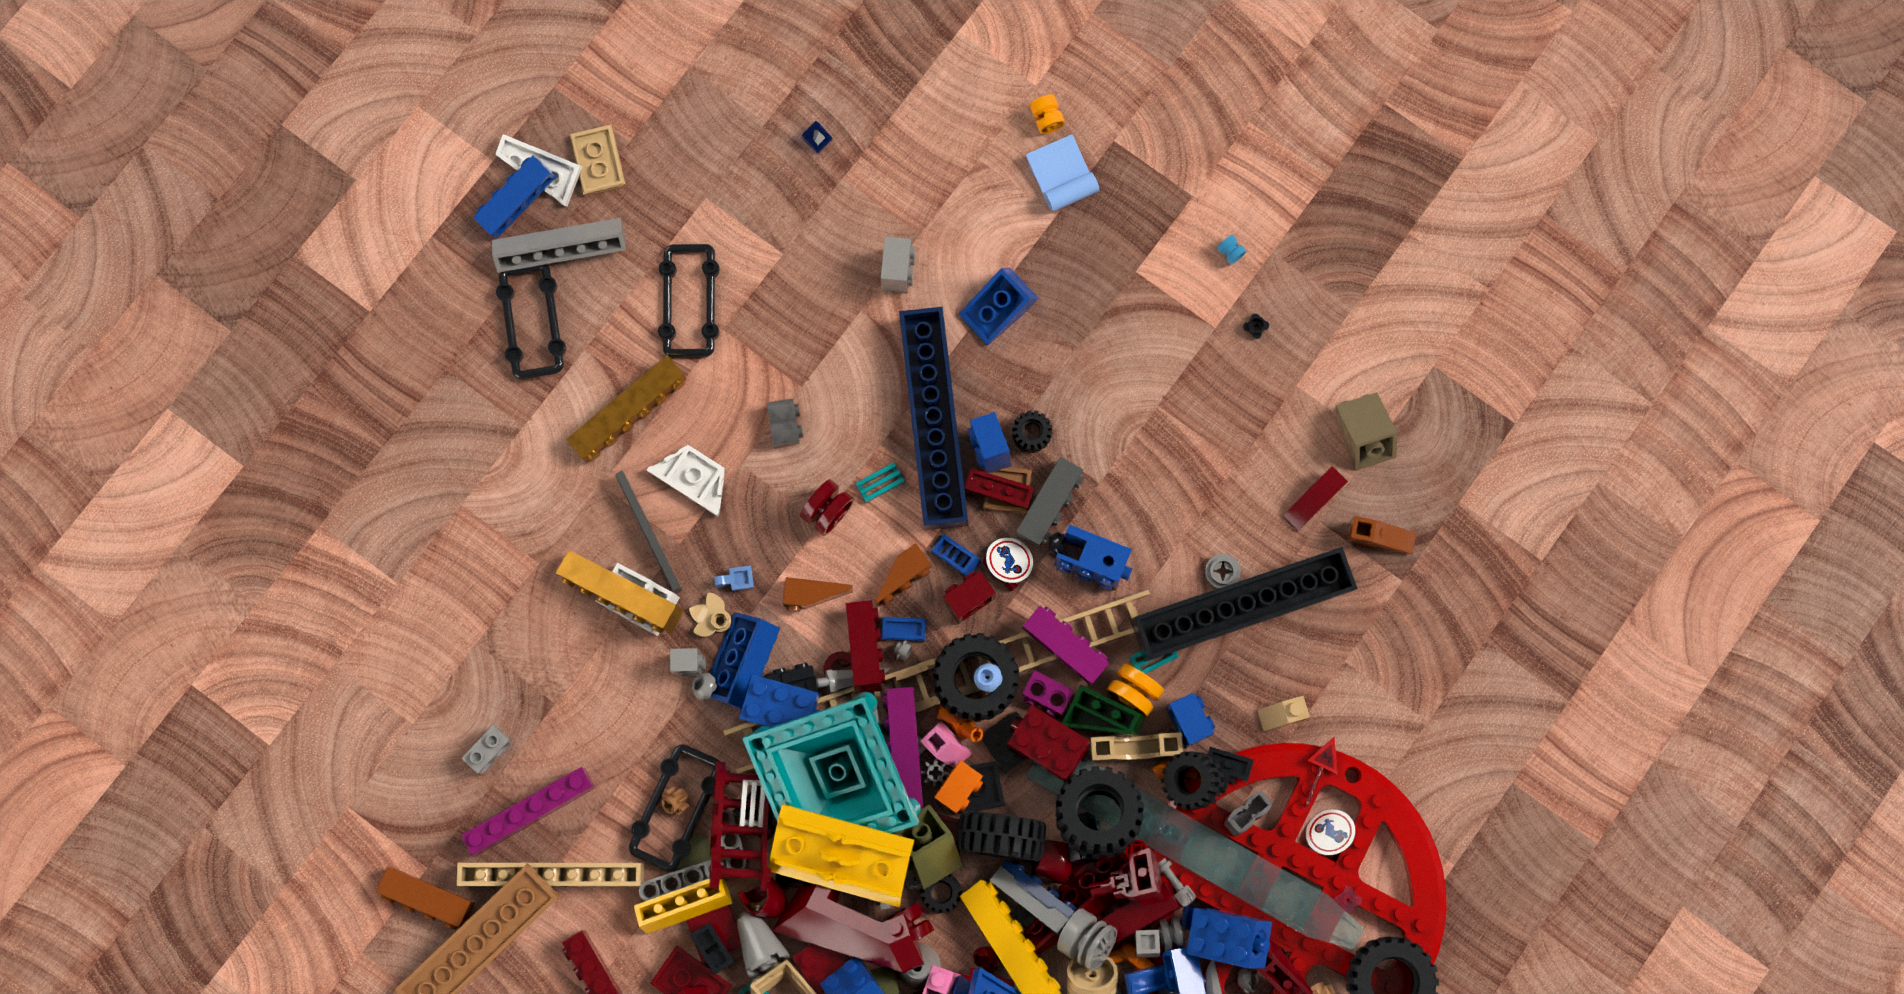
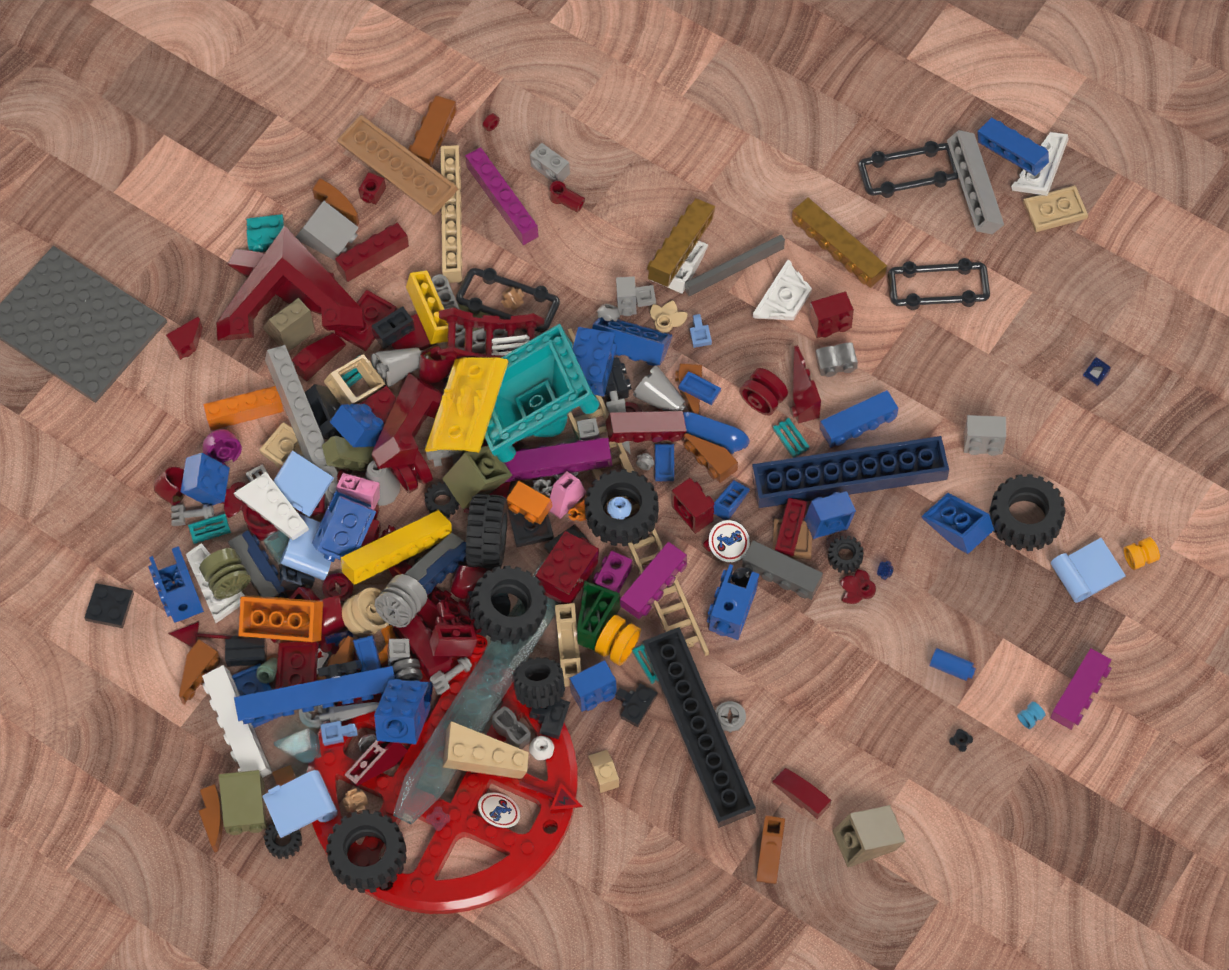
camera: 90 degrees right, 15 degrees down
none -> dark red brick [358,172,386,205]
none -> tan wedge [443,721,529,779]
none -> dark red tile [482,113,500,132]
none -> white plate [529,736,554,760]
none -> dark red piece [549,181,585,212]
none -> black hinge [615,683,658,727]
none -> light grey cone [633,366,686,411]
none -> light grey plate [636,285,656,307]
none -> blue tile [679,371,721,406]
none -> blue brick [683,412,750,454]
none -> dark red wedge [790,345,821,424]
none -> dark red brick [809,291,854,338]
none -> blue brick [820,390,899,448]
none -> dark red plate [839,569,876,604]
none -> clear blue plate [877,561,894,580]
none -> blue brick [929,648,976,681]
none -> black tyre [989,474,1066,551]
none -> magenta brick [1050,648,1112,730]

